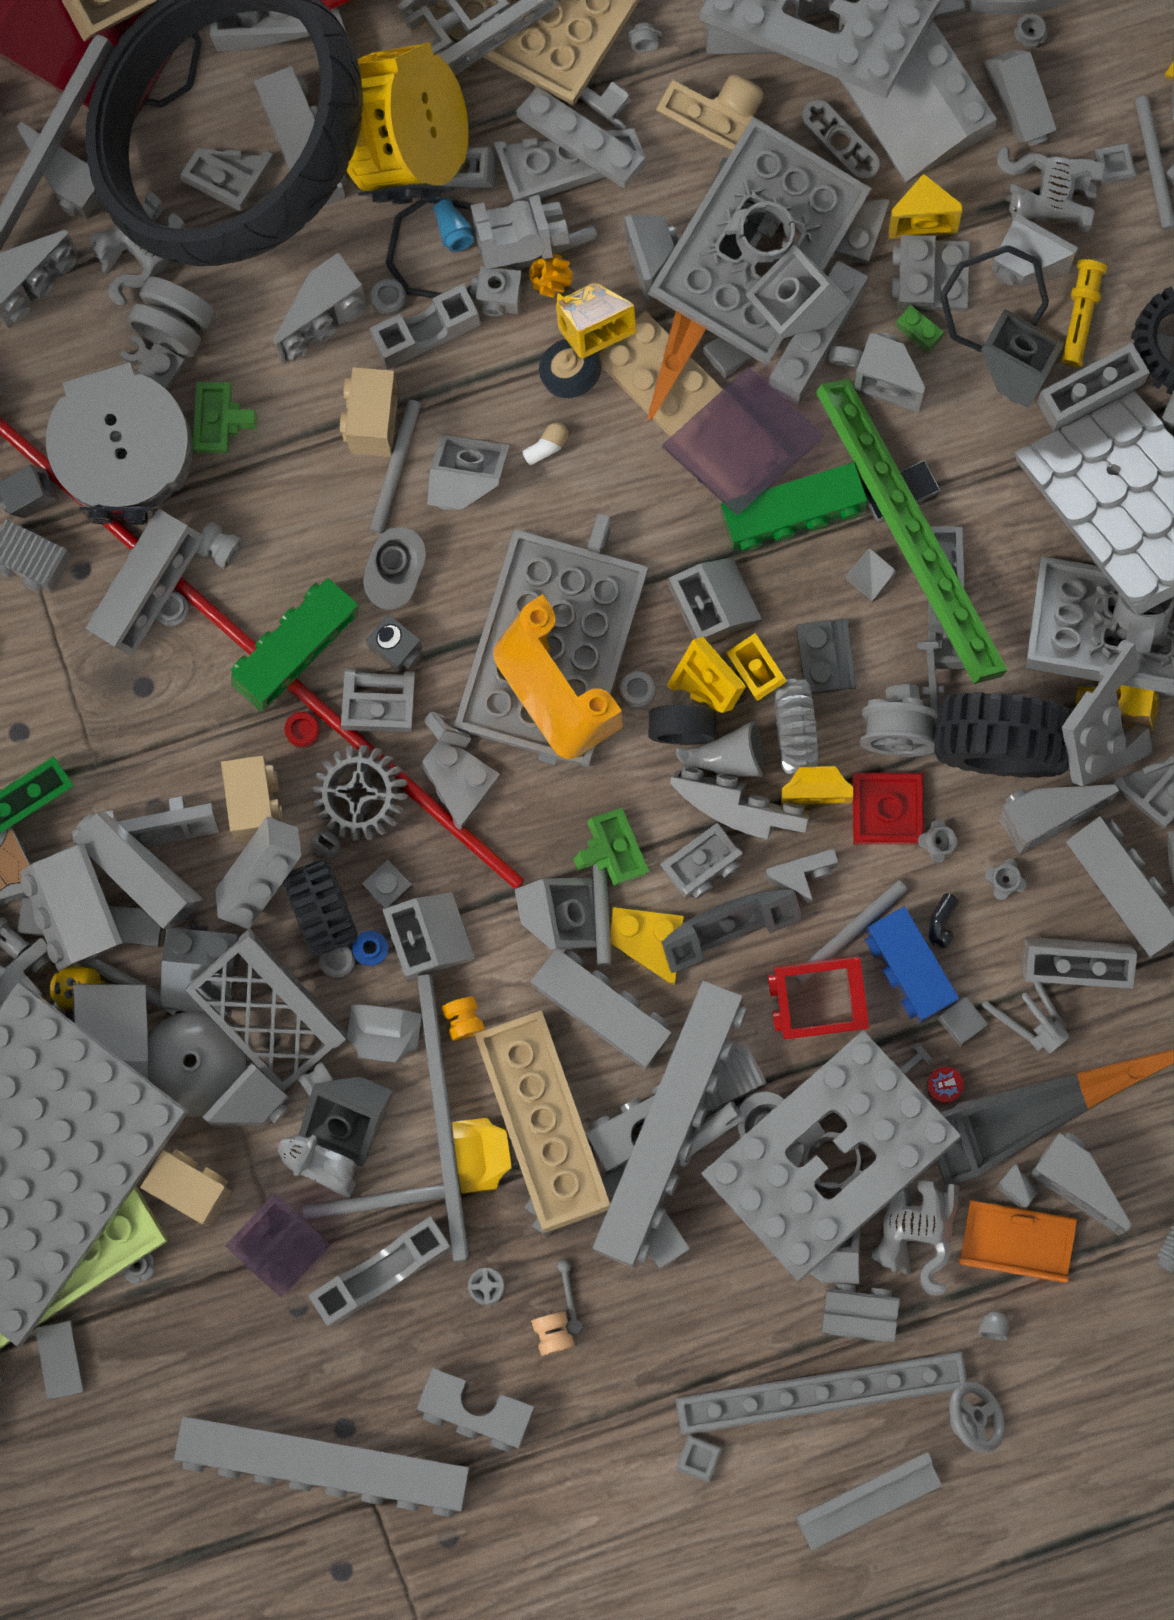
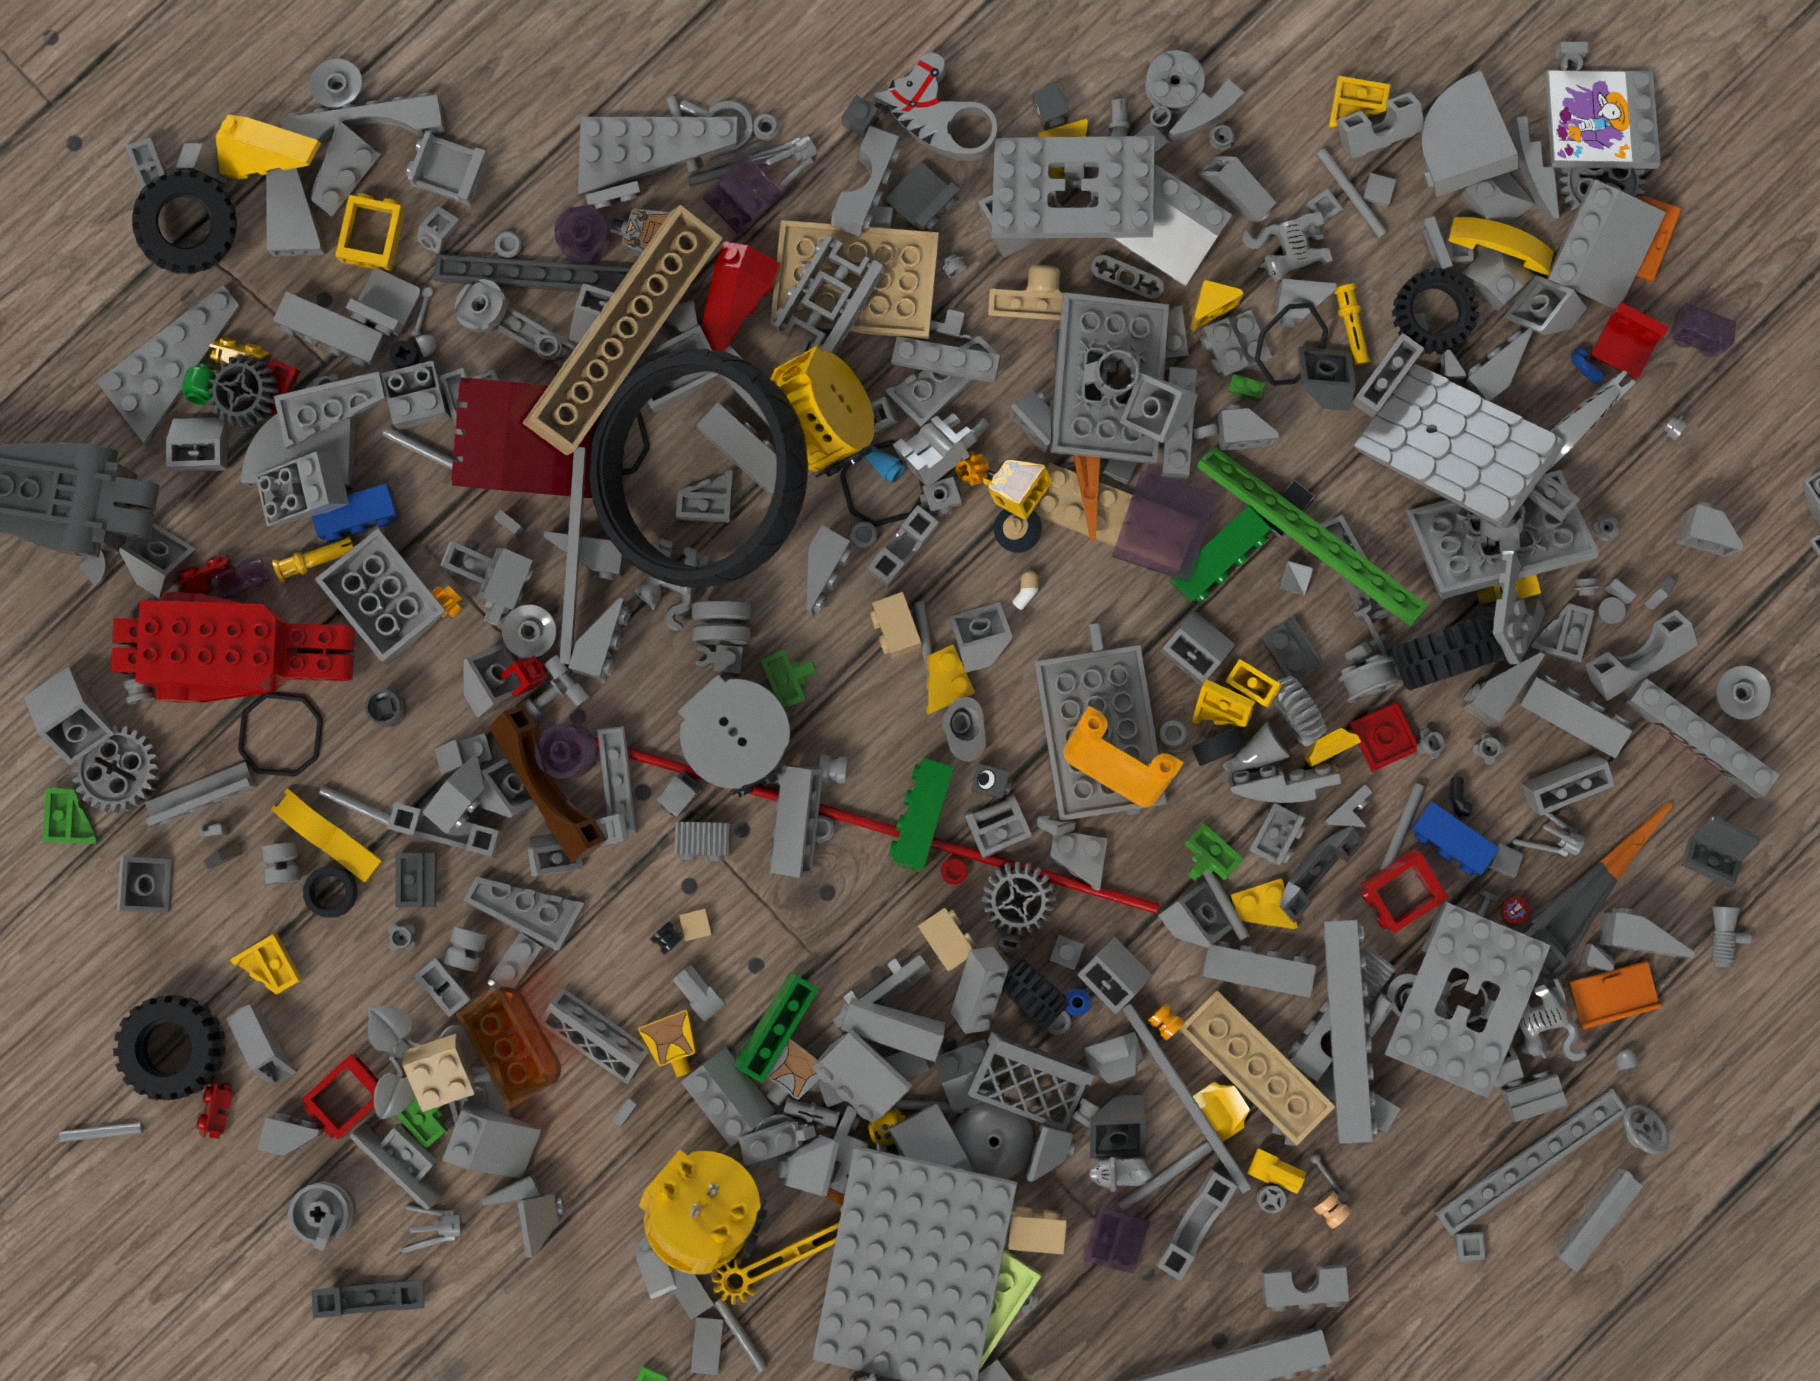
camera: 30 degrees left, 5 degrees up
none -> yellow wing [926,645,975,715]
none -> yellow piece [1247,1148,1306,1193]

